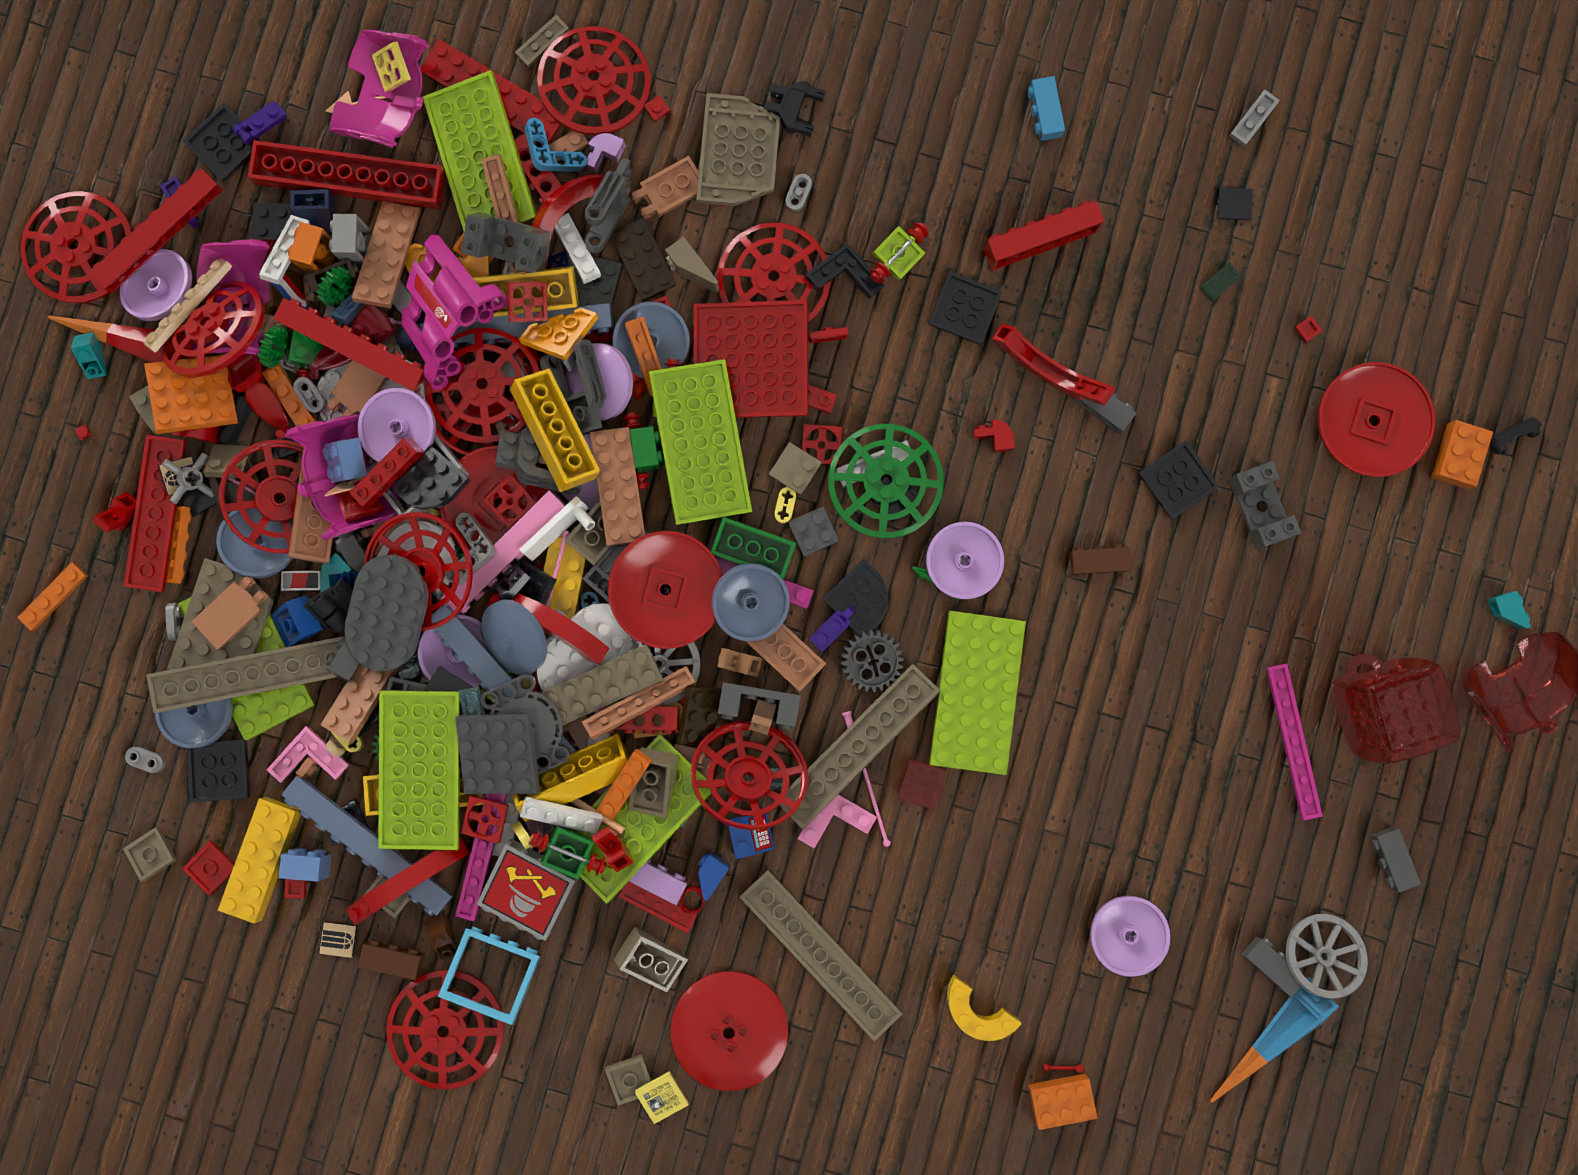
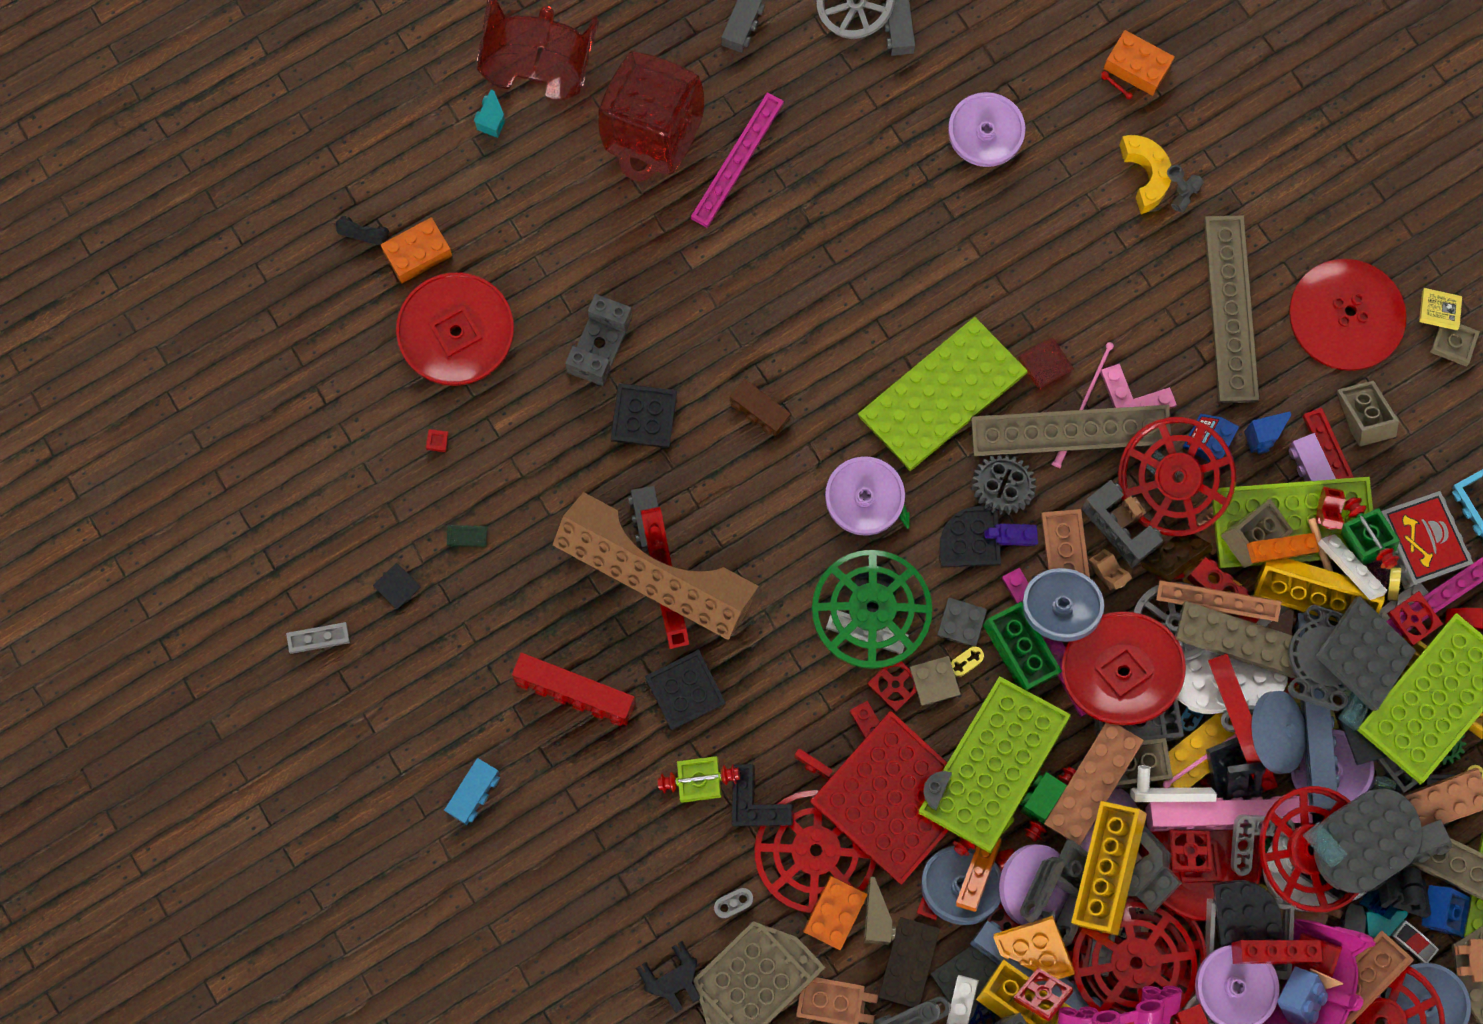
camera: 145 degrees left, 10 degrees down
red piece [679,886,705,915] -> none
red brick [972,420,1015,453] -> none
none -> medium nougat arch [553,492,759,640]
none -> orange plate [803,876,868,951]
none -> dark grey plate [923,771,952,811]
none -> dark grey bar [1167,165,1204,213]
none -> clear light blue plate [1303,822,1348,869]

